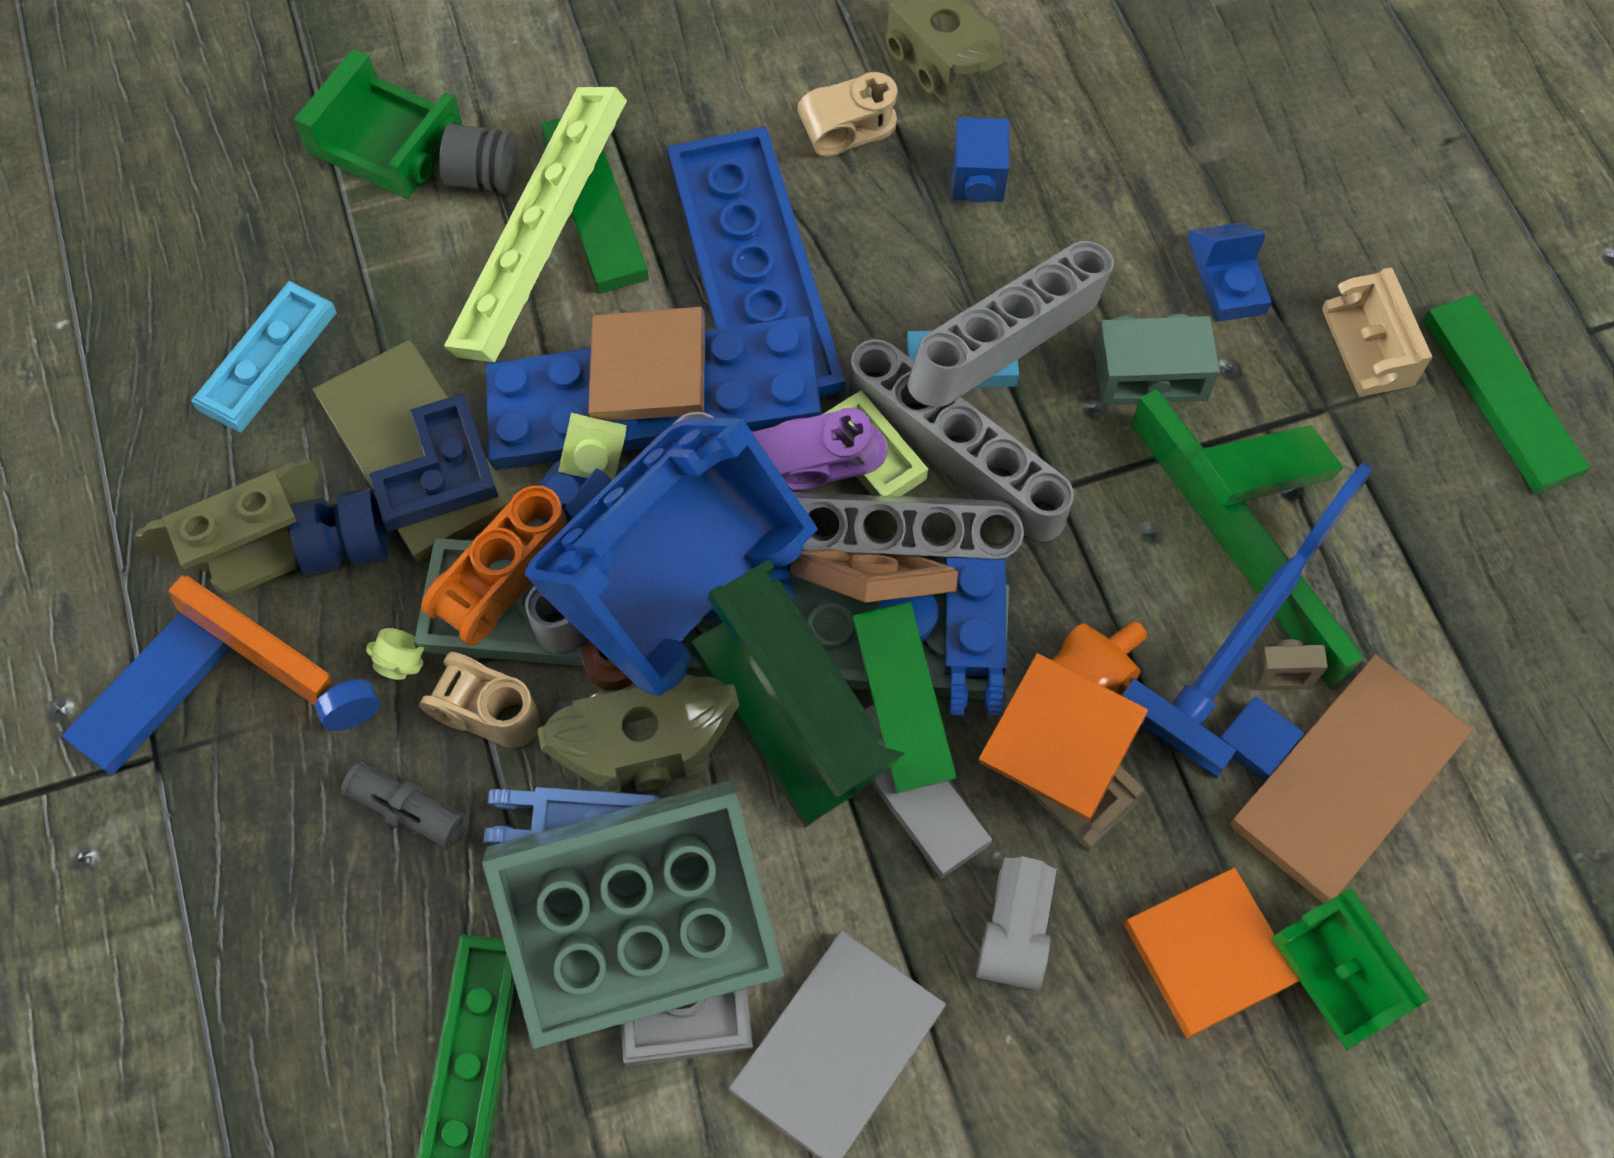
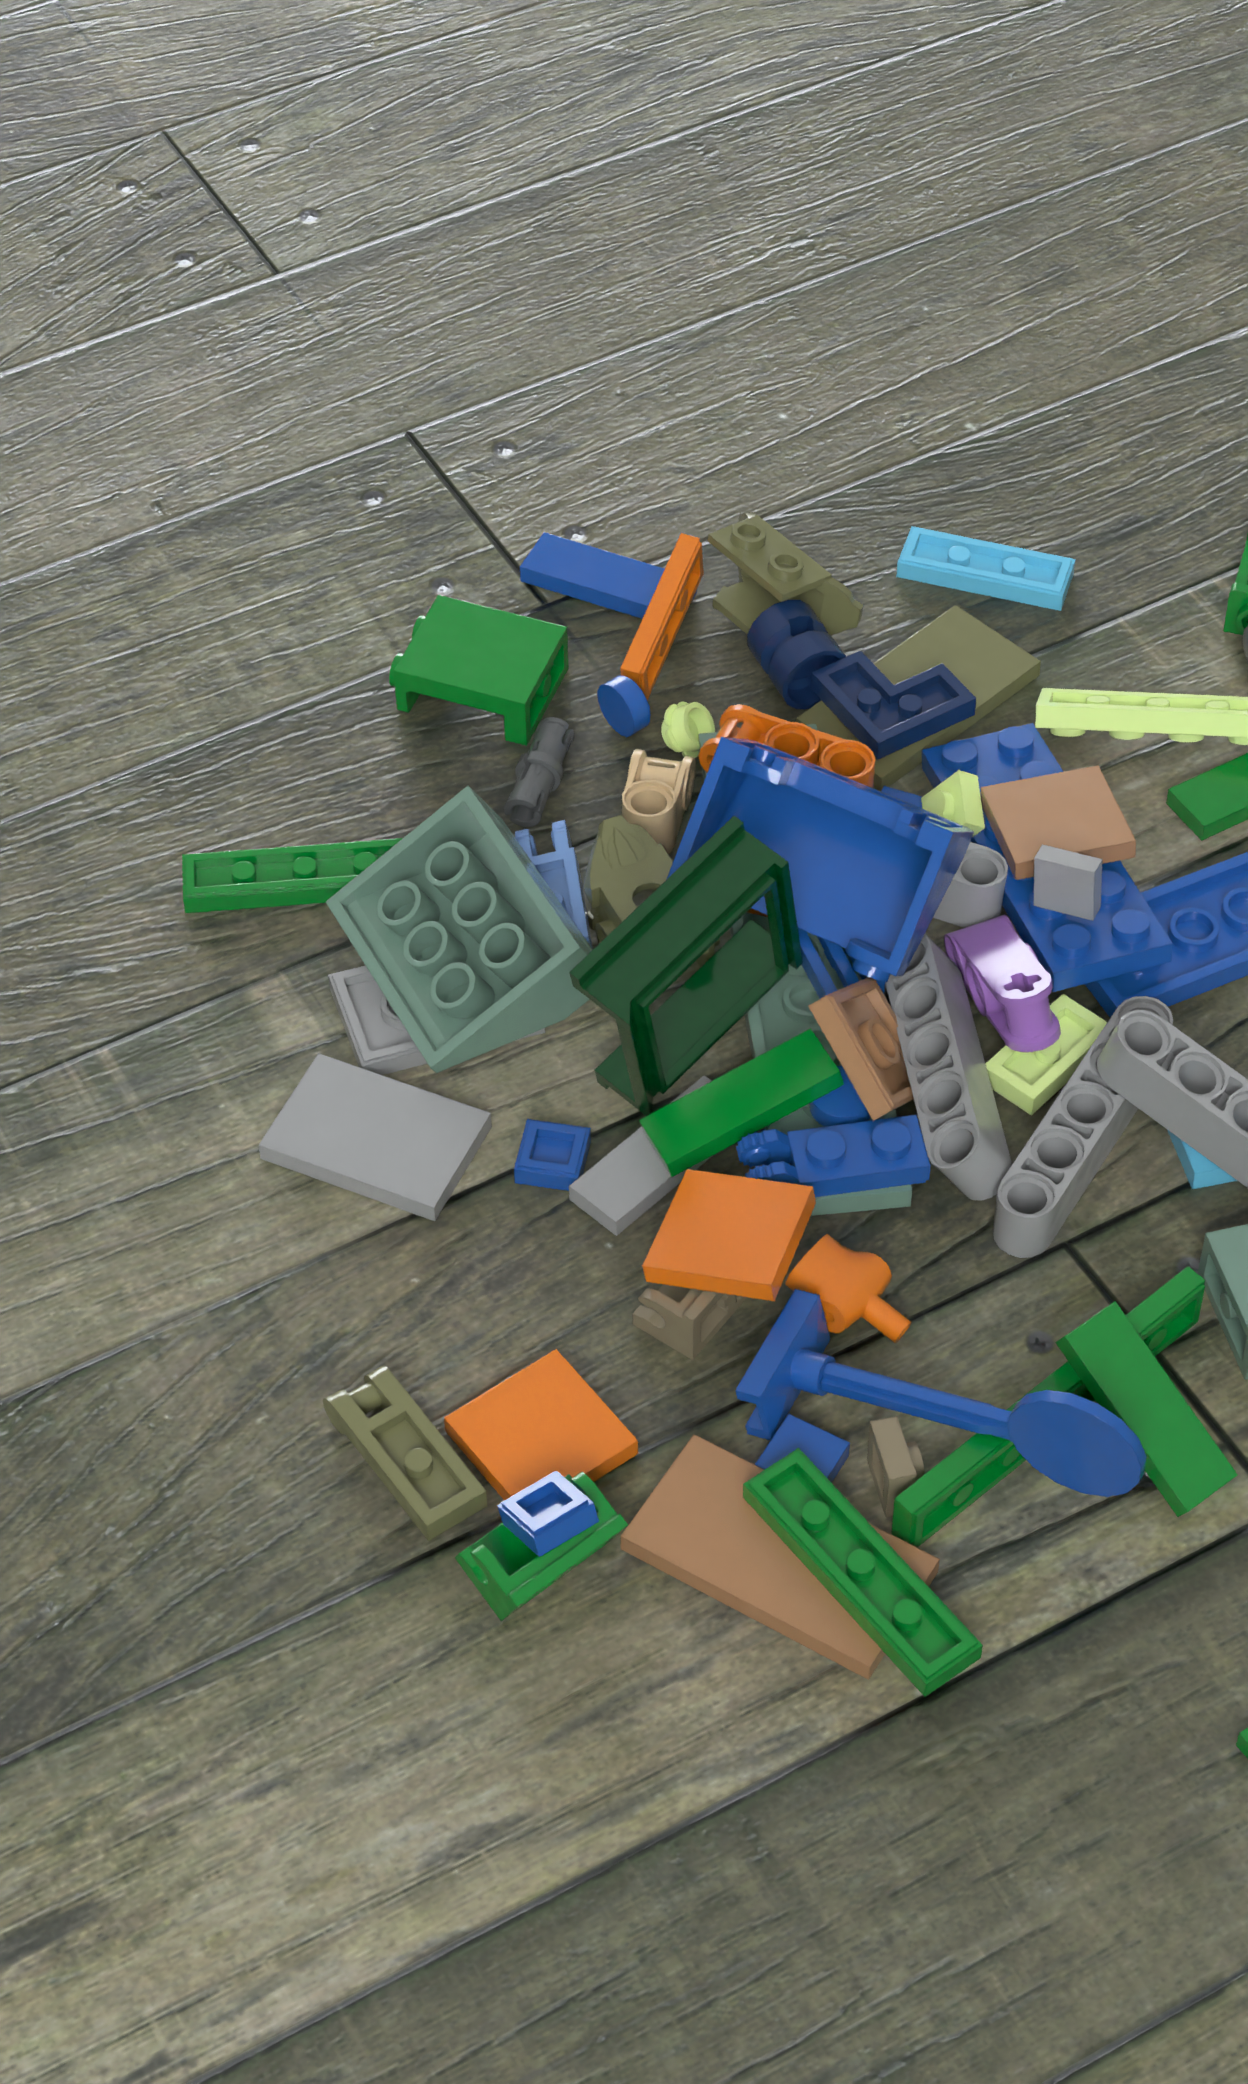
camera: 80 degrees right, 15 degrees down
light grey piece [976,856,1057,992] -> none
none -> olive plate [323,1365,487,1541]
none -> green panel [389,595,569,746]
none -> blue tile [497,1471,599,1557]
none -> blue tile [514,1119,591,1191]
none -> green tile [743,1448,983,1697]
none -> light grey tile [1034,844,1102,921]

